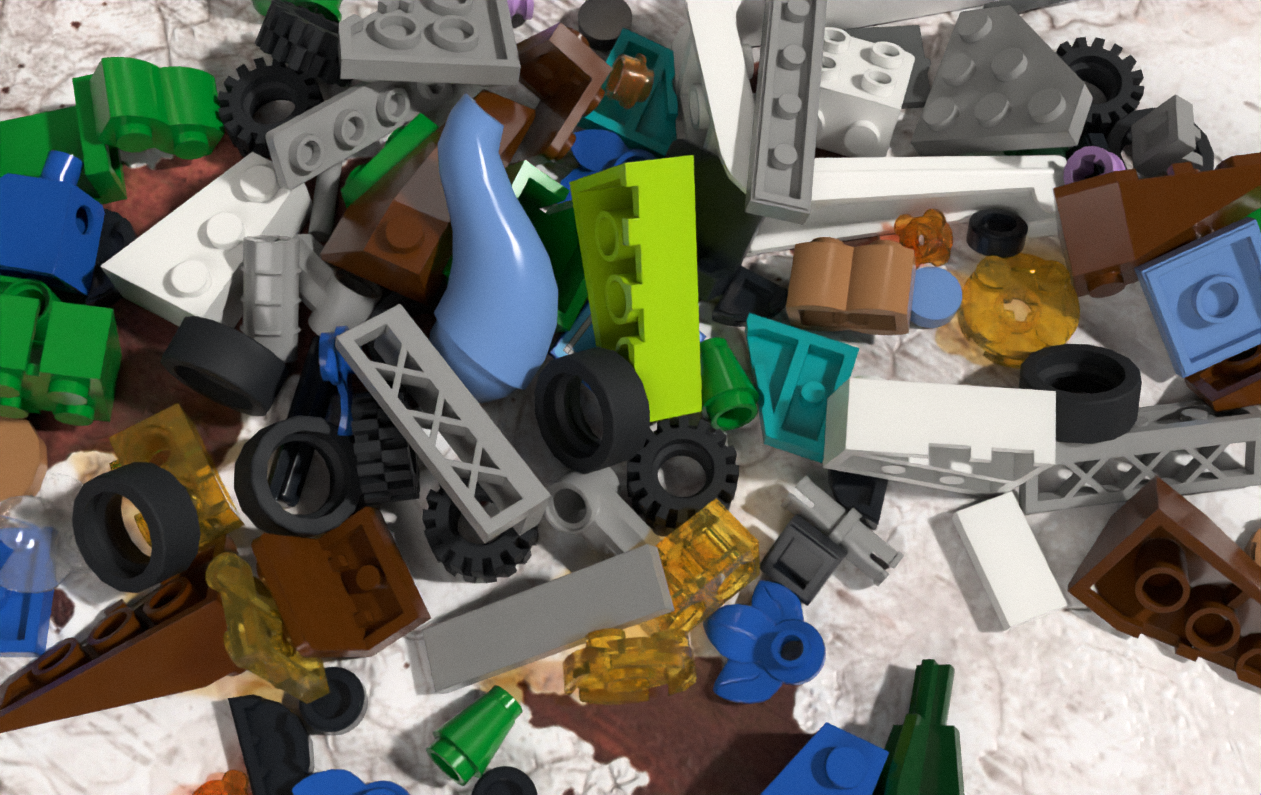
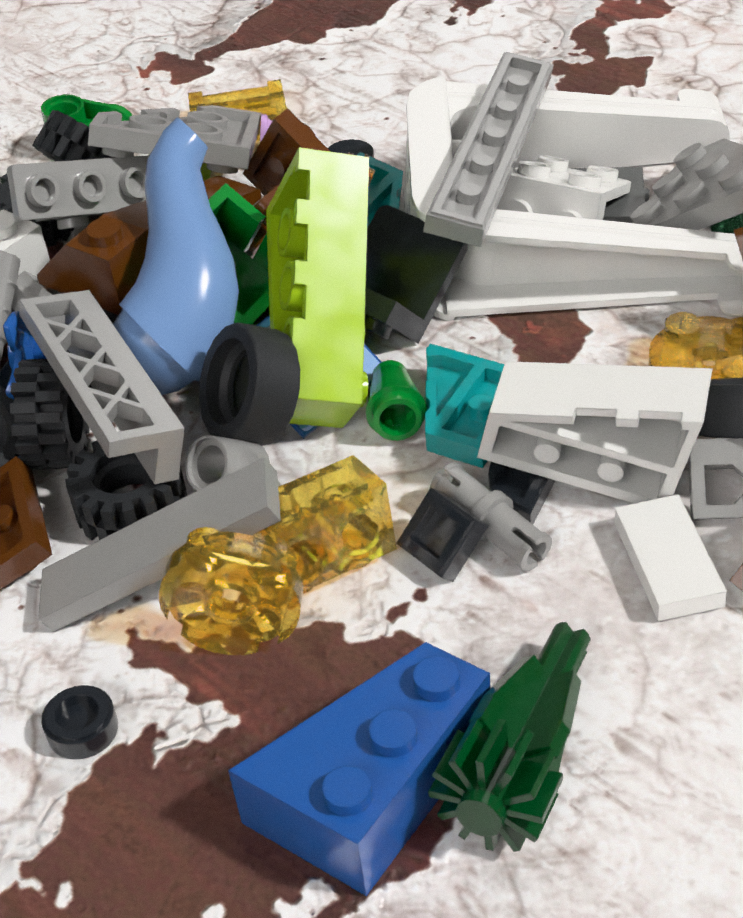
camera: 15 degrees right, 25 degrees down
green cone [426,685,523,786] -> none
black tyre [626,416,739,536] -> none
blue plate [703,580,826,704] -> none
black tile [711,266,788,327] -> none
medium nougat brick [786,237,916,335] -> none
clear orange plate [894,209,953,270] -> none
medium blue tile [910,267,962,328] -> none
black tile [966,208,1028,258] -> none

